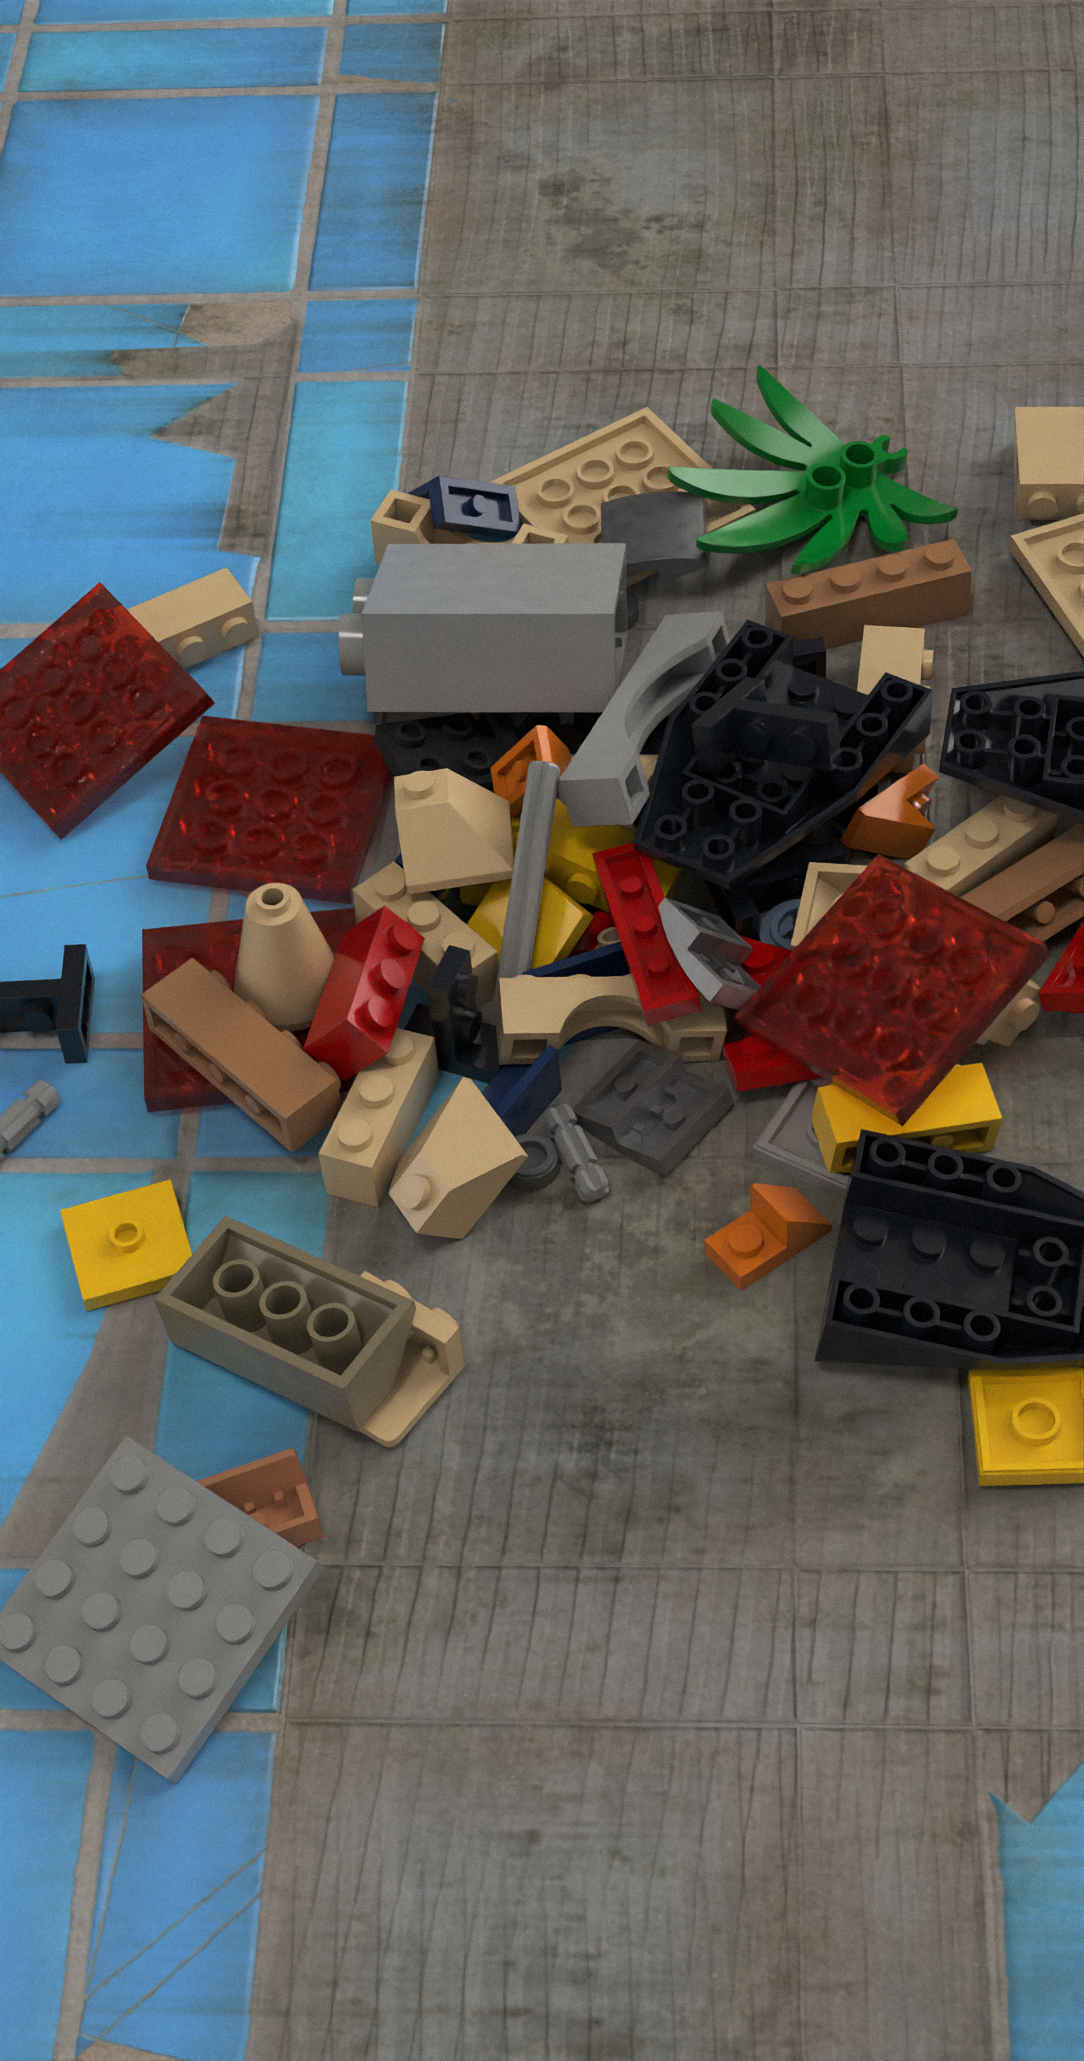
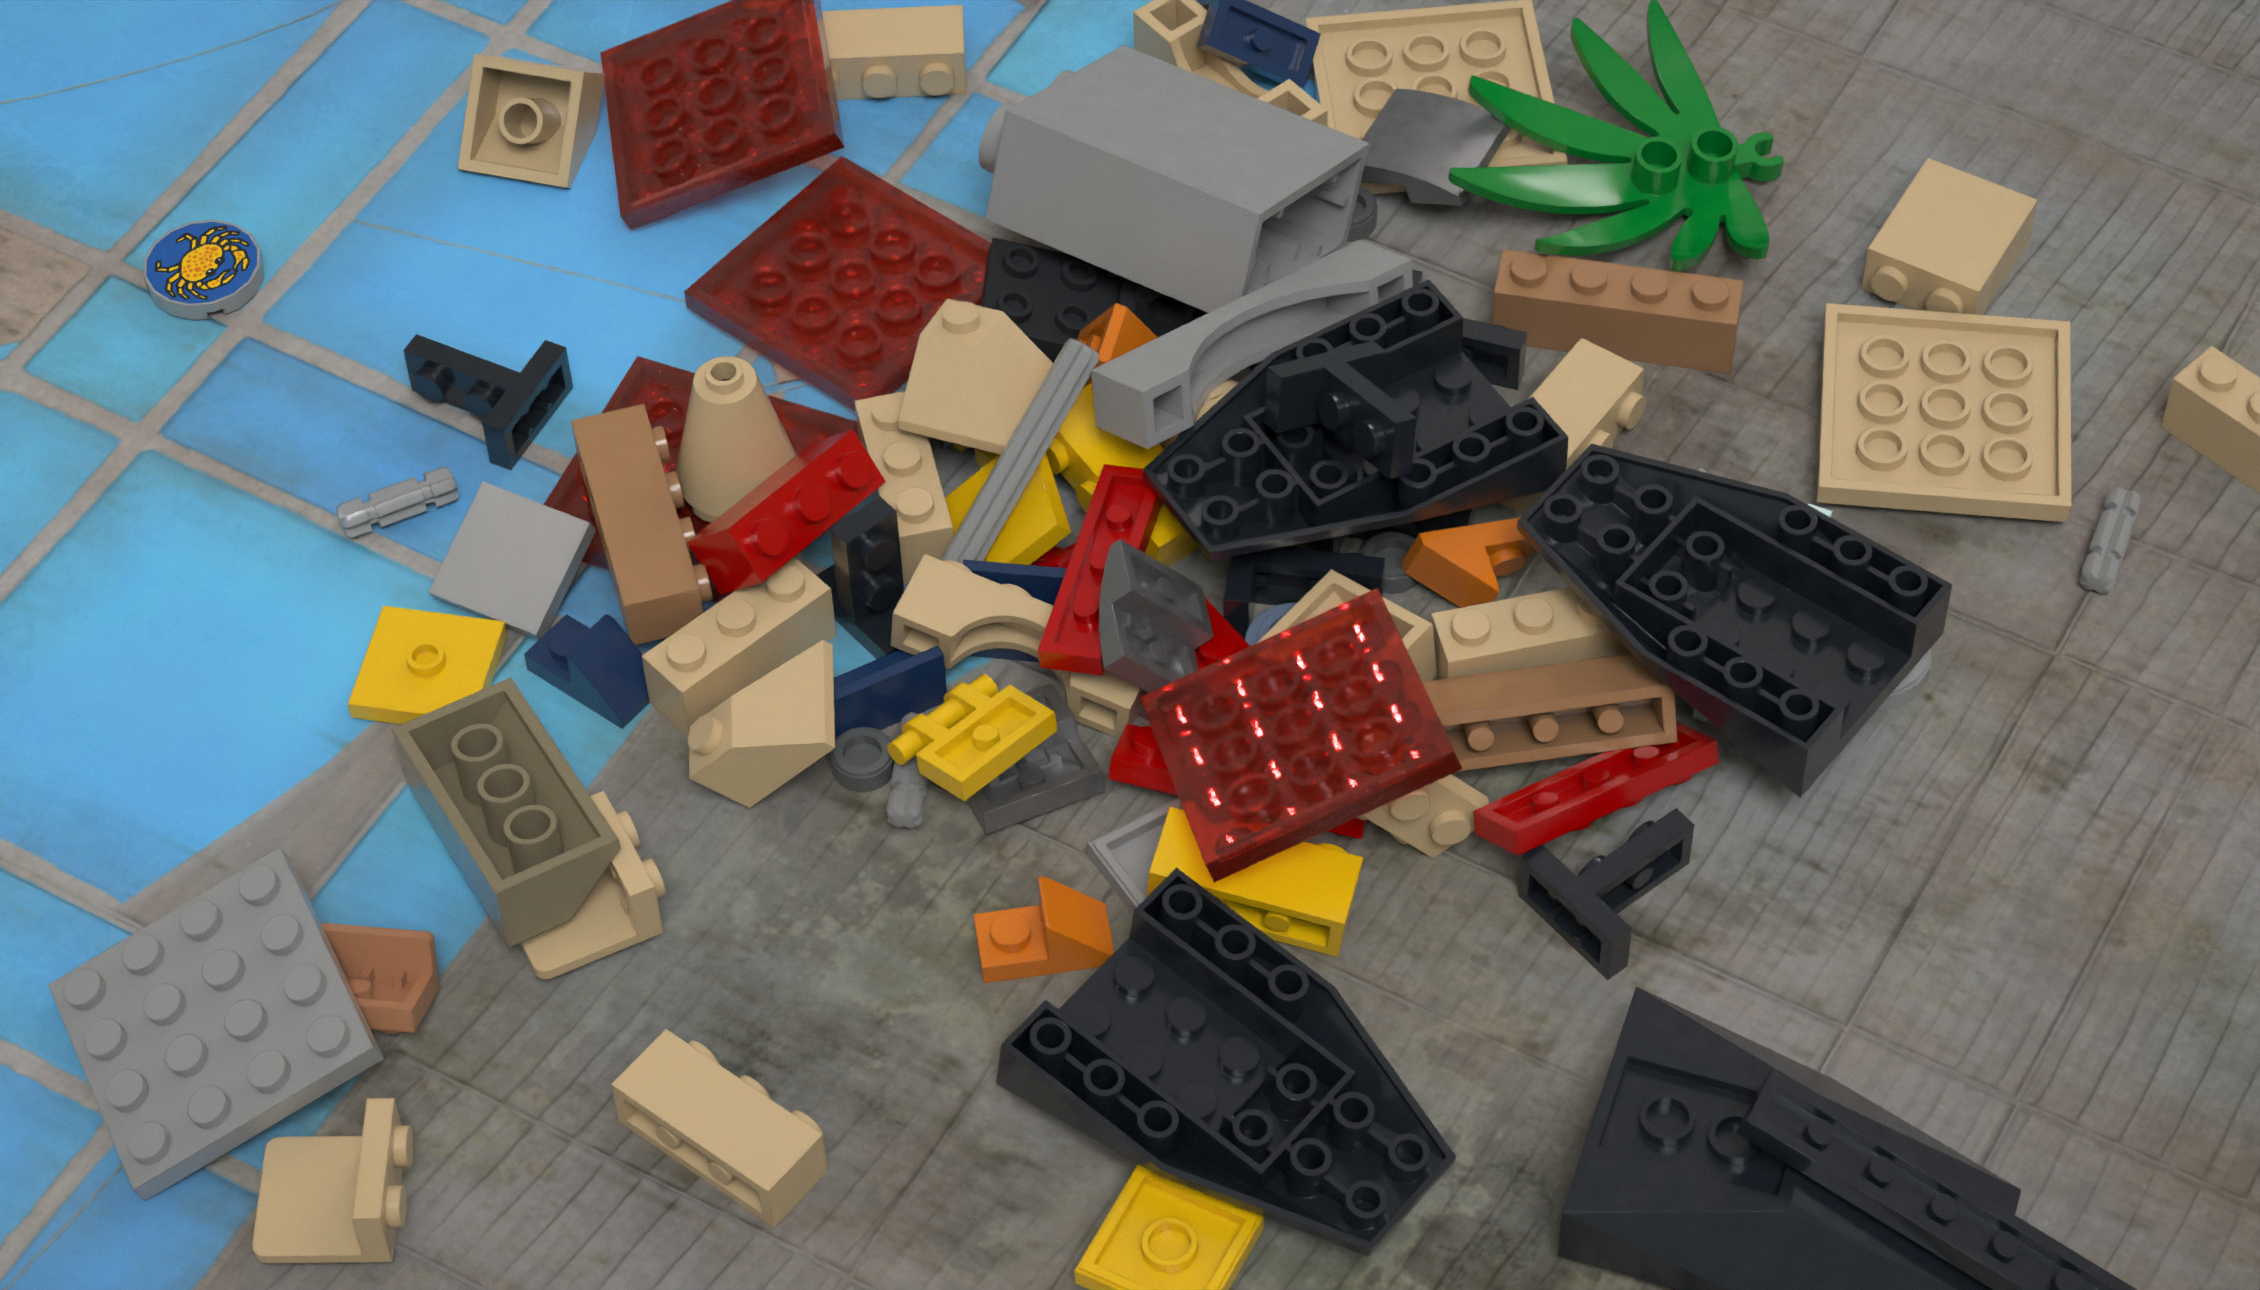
camera: 25 degrees right, 0 degrees up
none -> tan bracket [252,1098,413,1263]
none -> light grey tile [428,481,597,640]
none -> dark blue slope [524,614,650,729]
none -> tan brick [611,1029,828,1228]
none -> yellow plate [887,674,1058,801]

